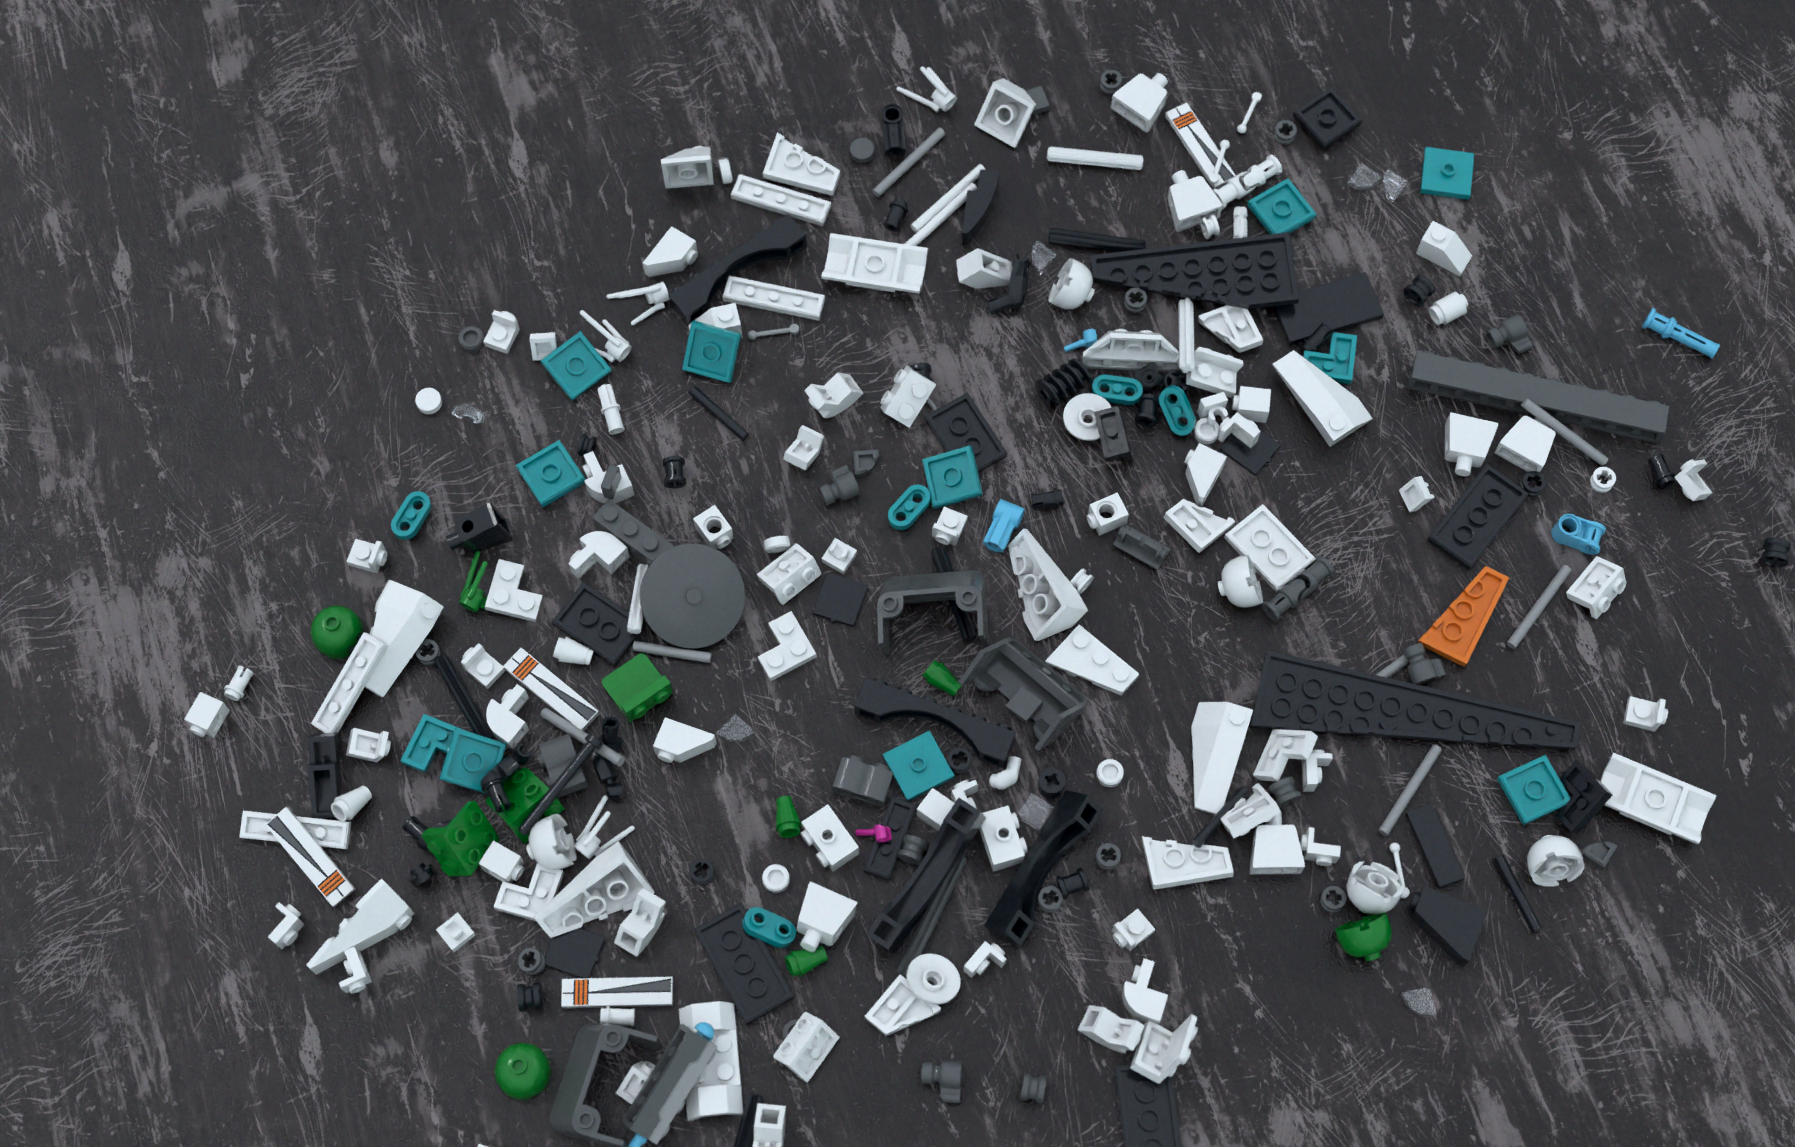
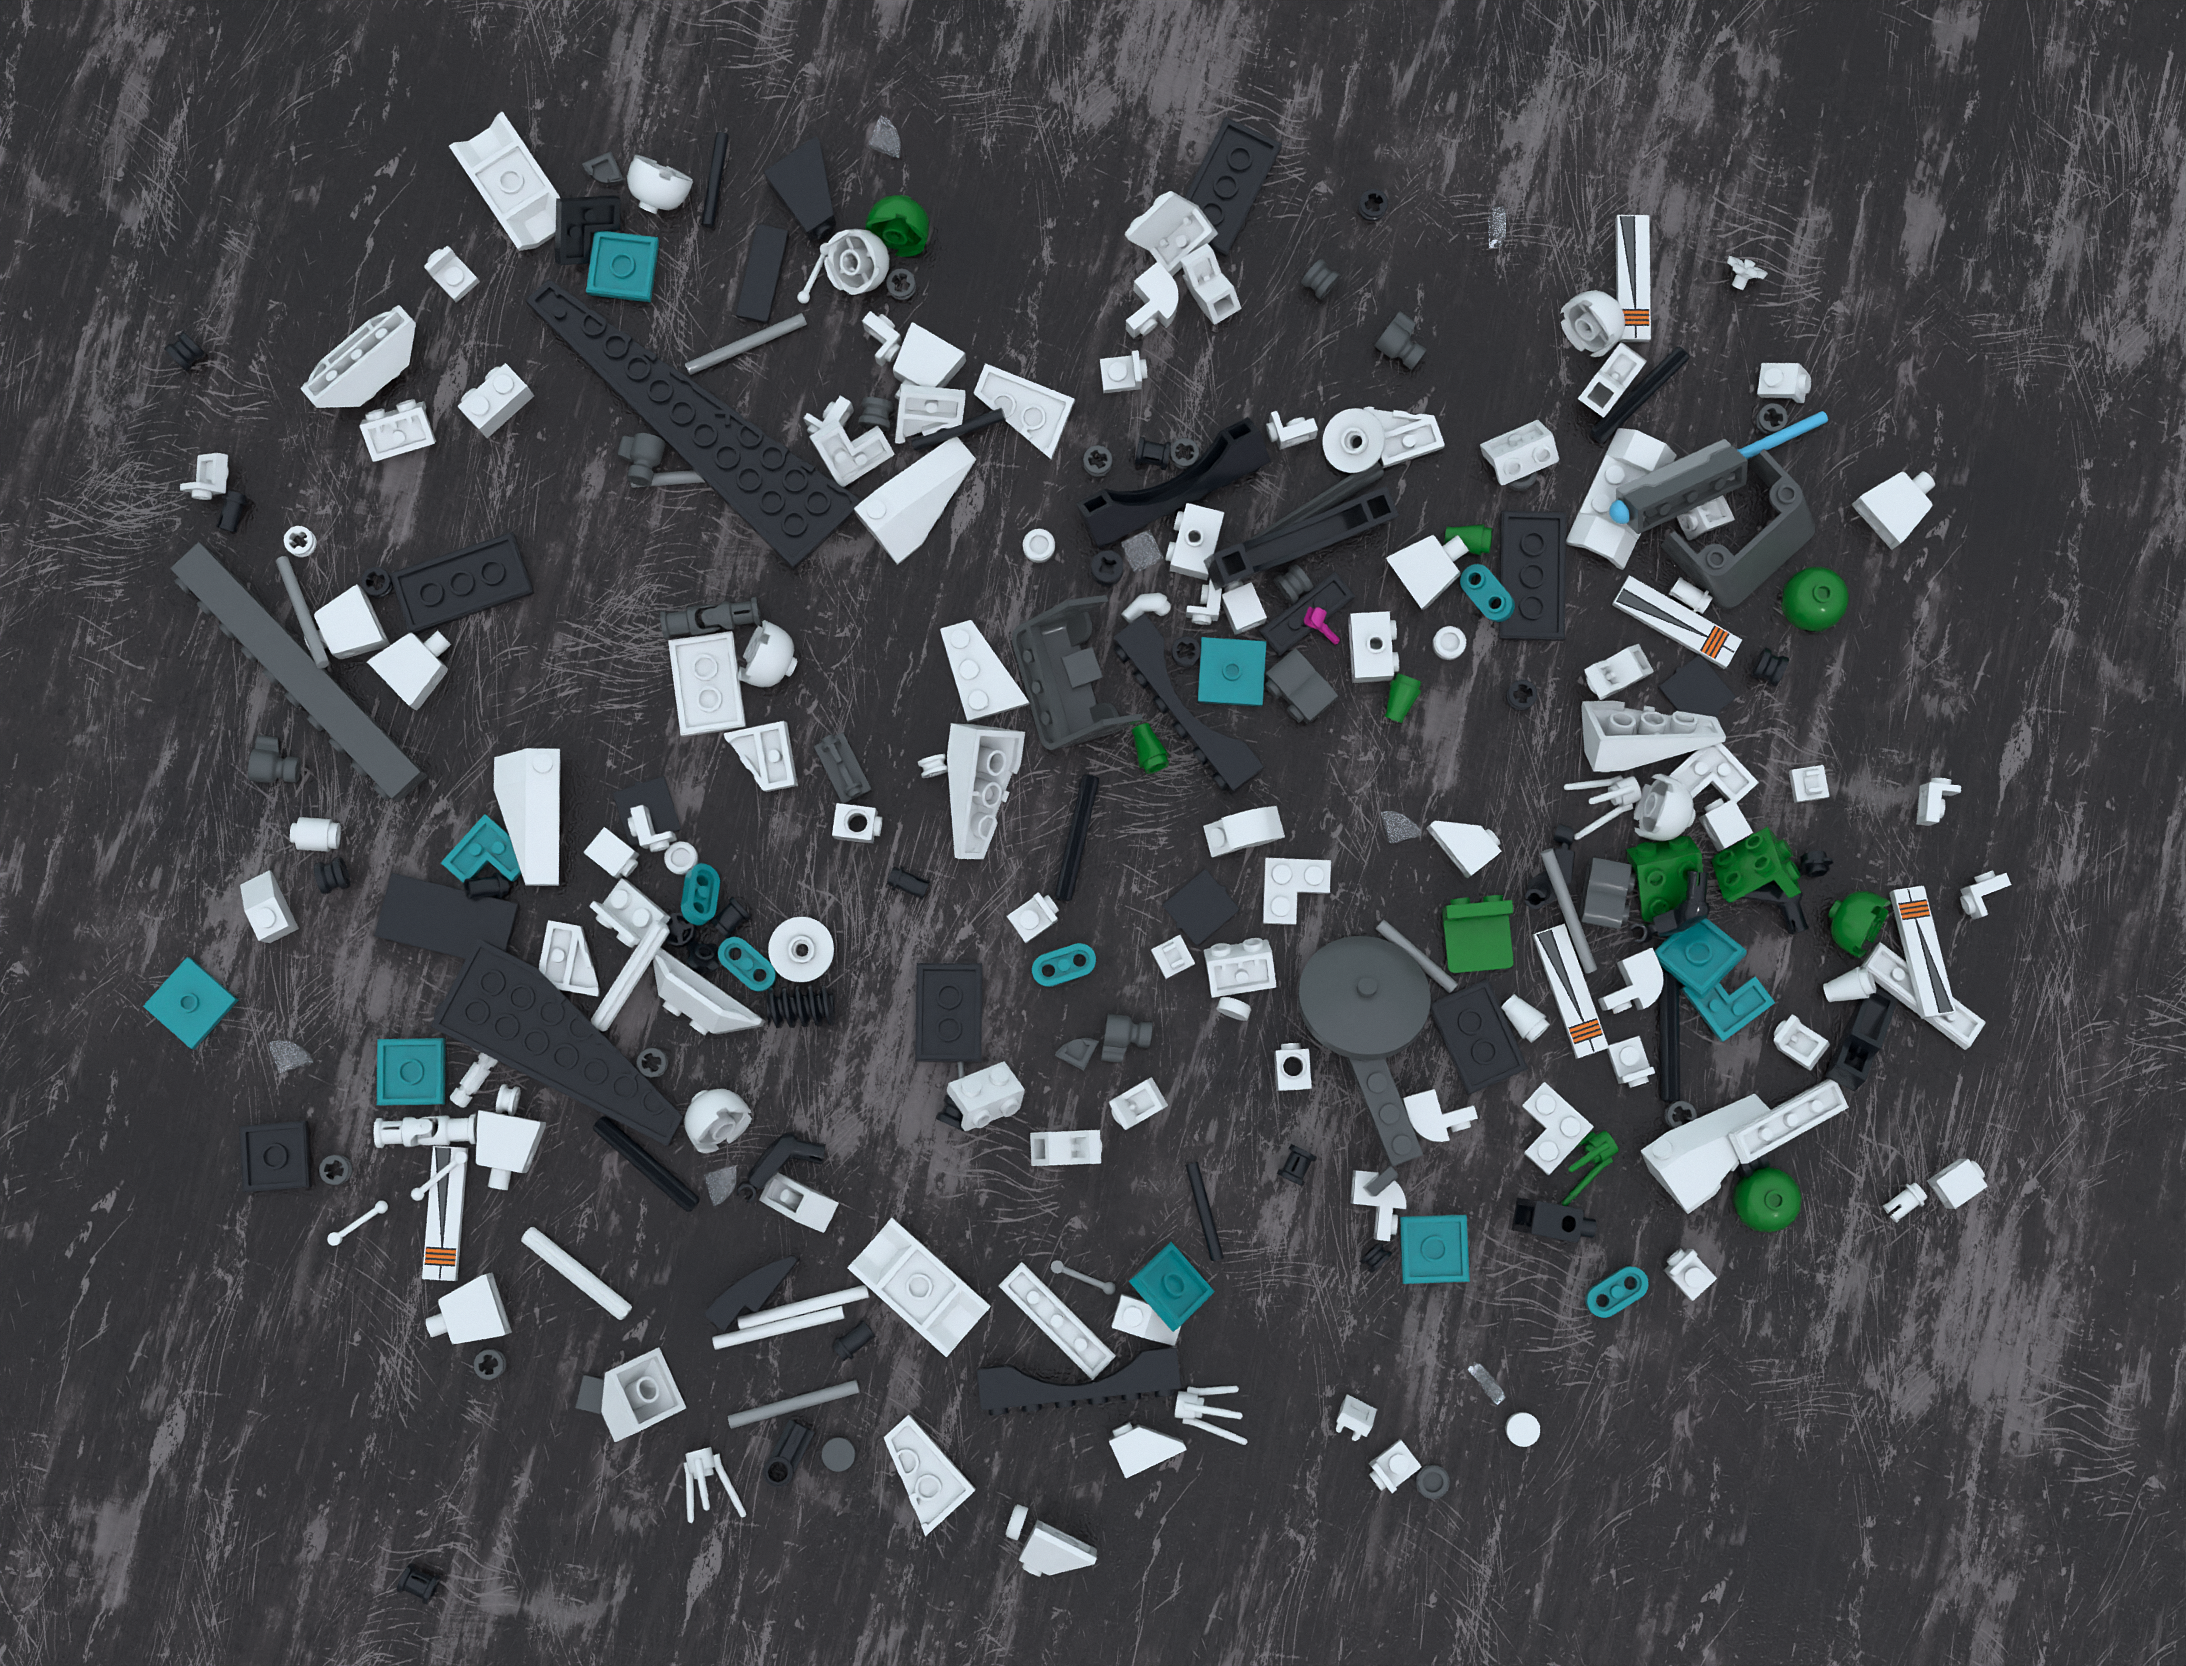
camera: 150 degrees left, 15 degrees up
white wedge [307,879,414,975] -> none
dark grey bush [518,948,546,975] -> none
black bar [519,733,603,835] -> none
teal plate [540,331,612,401] -> none
white plant [580,310,631,363] -> none
white axle [598,384,625,435] -> none
white axle [627,564,649,634] -> none
white tile [731,174,831,226] -> none
dark grey windscreen [877,570,989,655] -> none
teal plate [922,445,983,509] -> none
medium azure piece [983,499,1025,553] -> none
medium azure hand [1064,329,1097,352] -> none
black panel [1094,406,1134,463] -> none
white slope [1184,443,1227,507] -> none
white tile [1197,392,1228,425] -> none
clear tile [1382,169,1408,203] -> none
white tile [1399,476,1434,512] -> none
orange wing [1417,566,1509,667] -> none
light grey bar [1506,565,1572,649] -> none
medium azure piece [1551,514,1606,555] -> none
medium azure pin [1641,308,1720,359] -> none
none -> white wedge [300,305,416,408]
none -> white brick [458,363,534,438]
none -> white brick [1203,806,1285,857]
none -> green cylinder [1828,891,1891,958]

